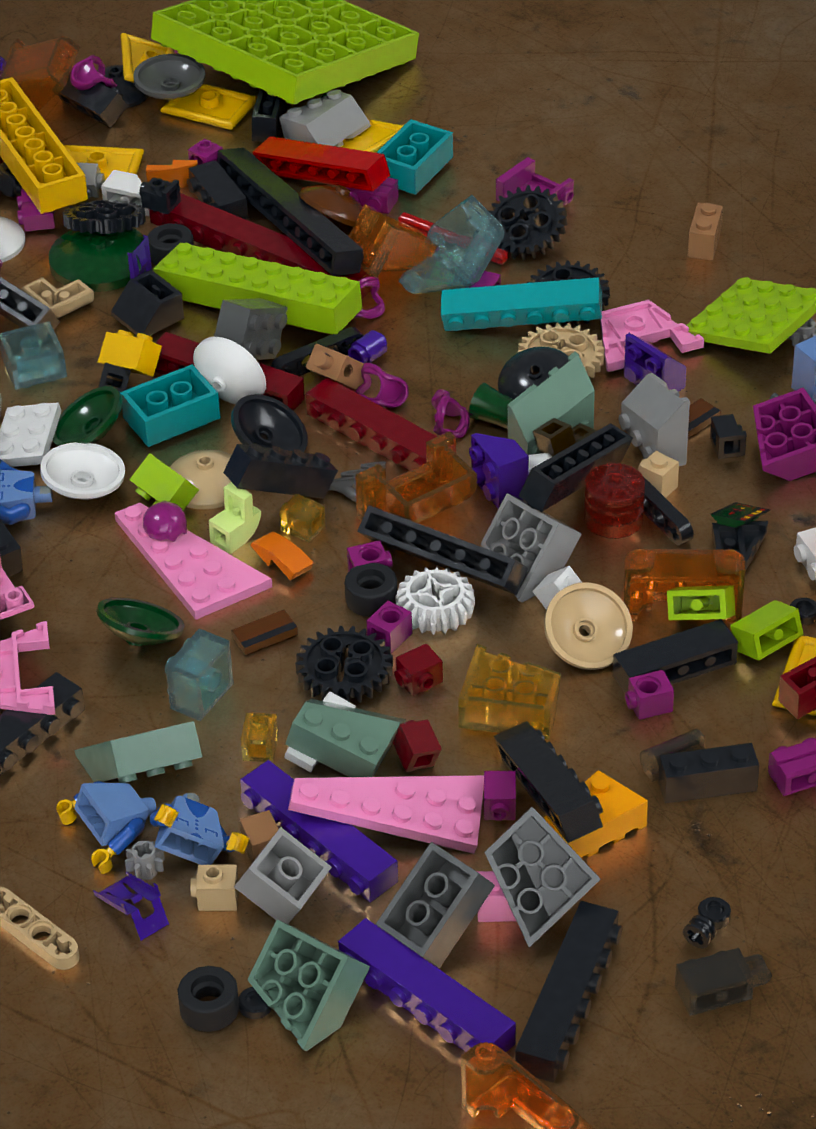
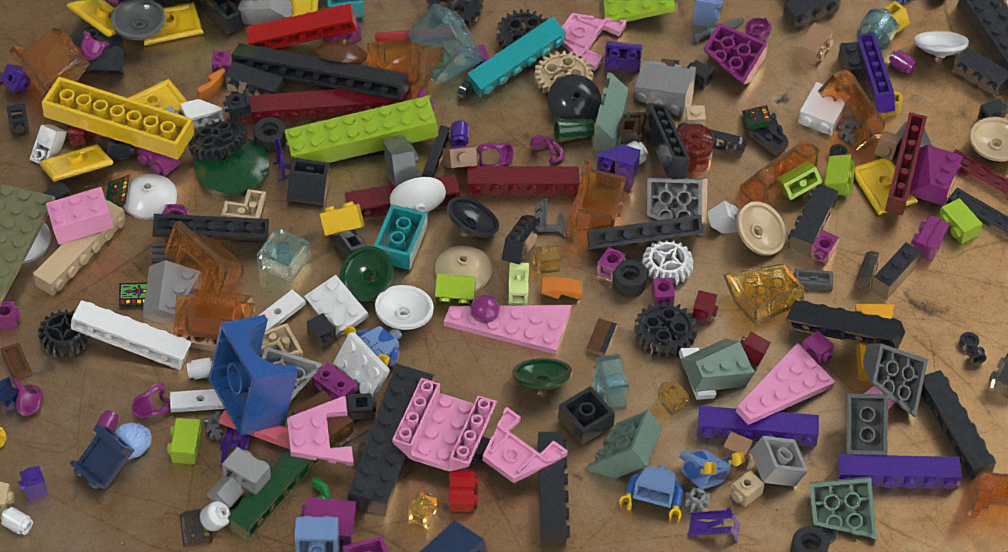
camera: 45 degrees left, 10 degrees up
none -> black tile [457,80,472,99]
none -> black brick [558,386,615,445]
none -> dark grey tile [794,268,833,291]

